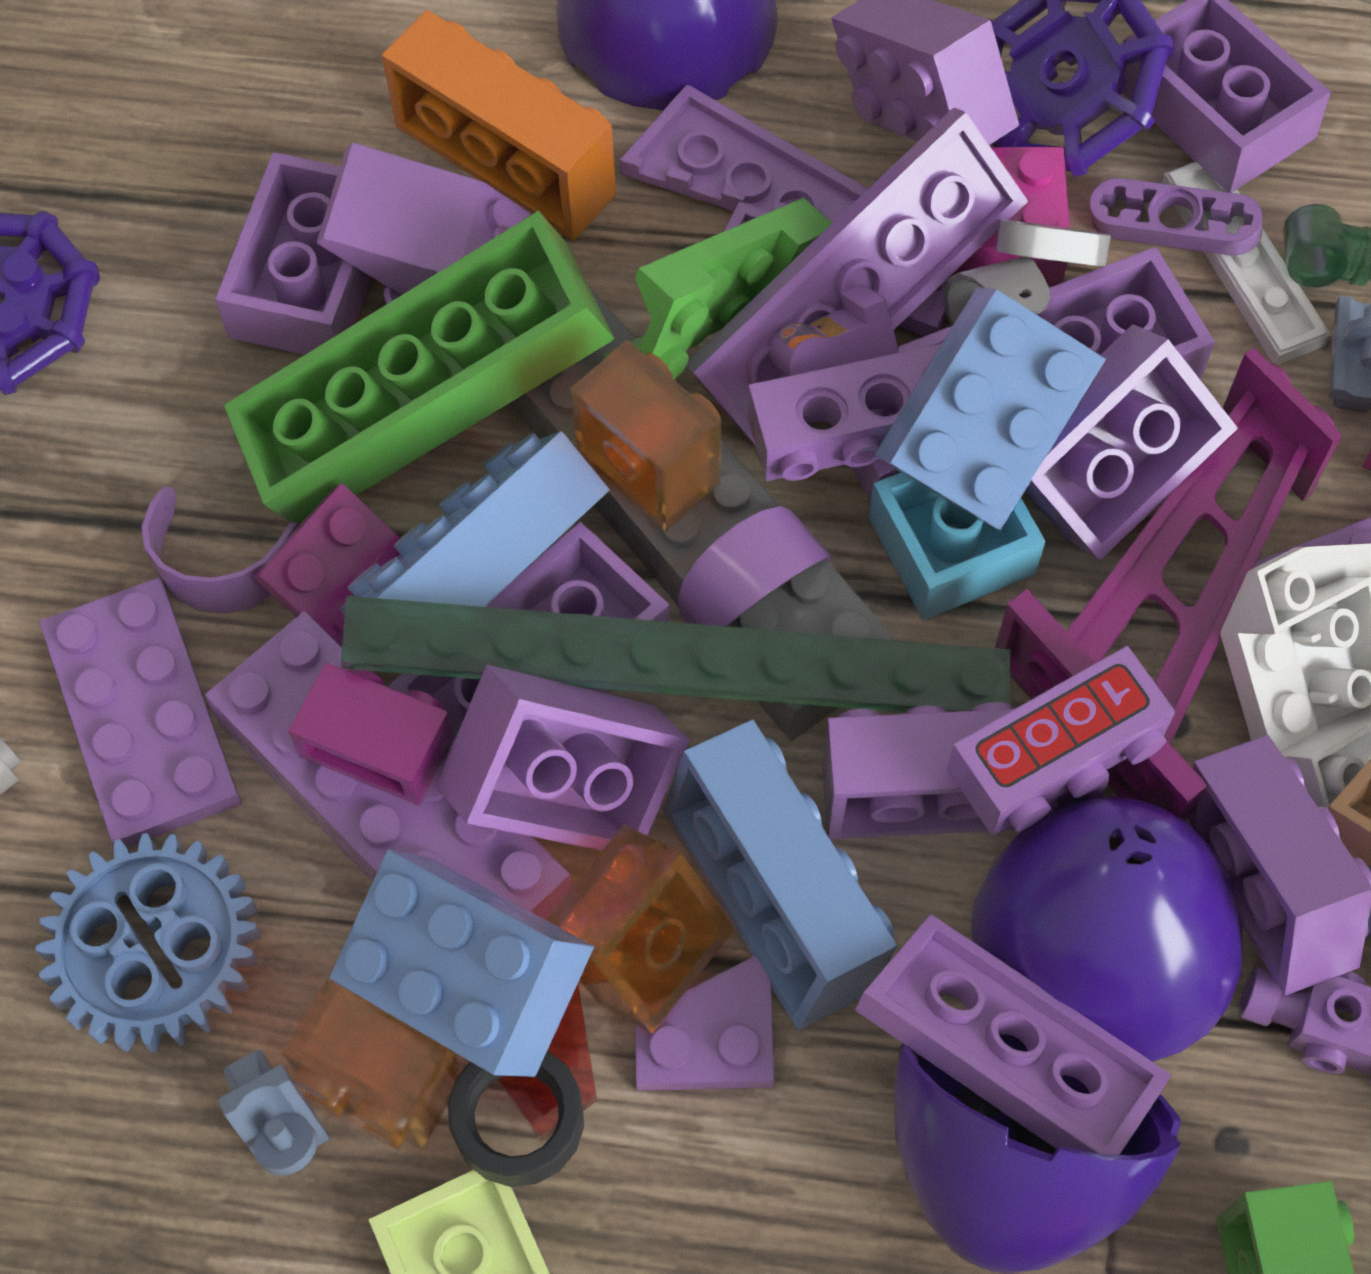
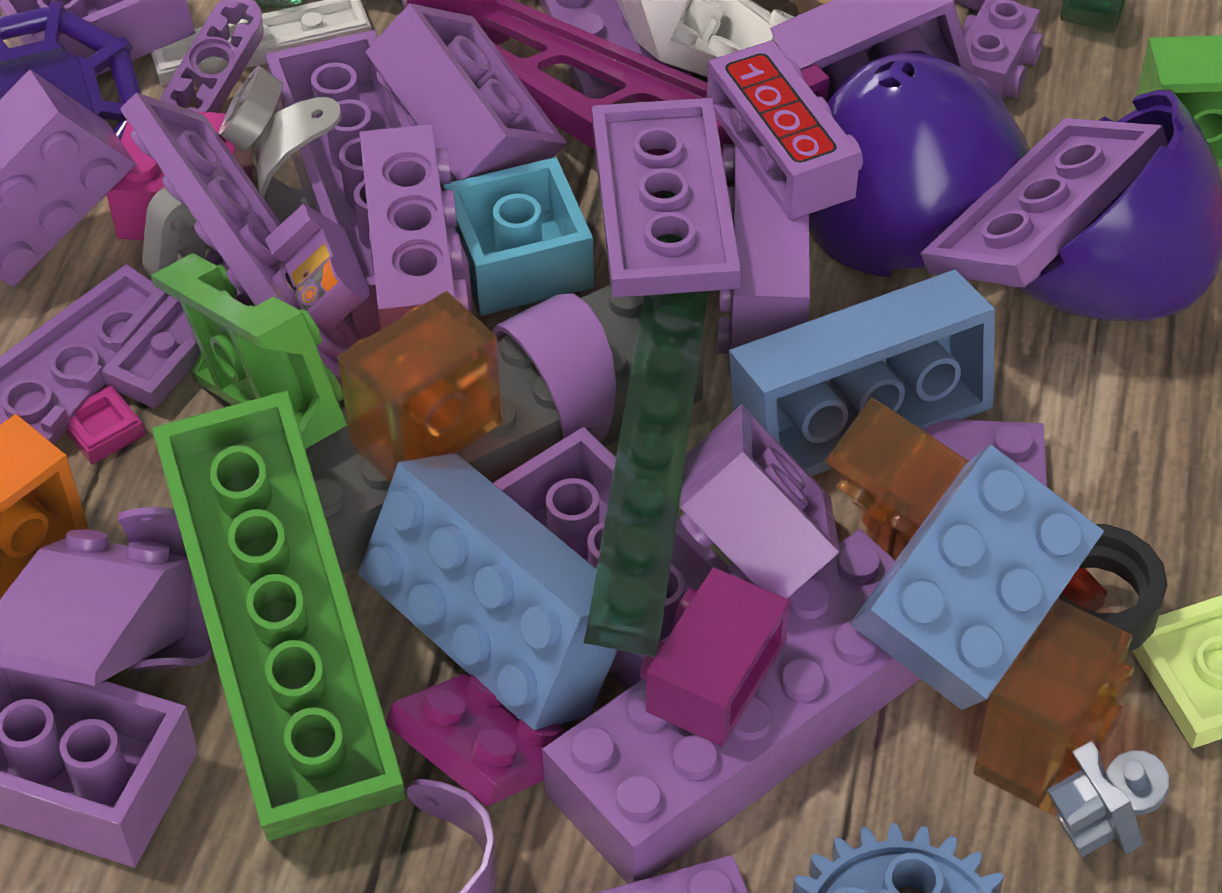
camera: 85 degrees left, 15 degrees down
medium blue brick [874,287,1106,530] -> none
none -> dark pink tile [65,385,146,465]
none -> medium lavender plate [592,98,741,298]

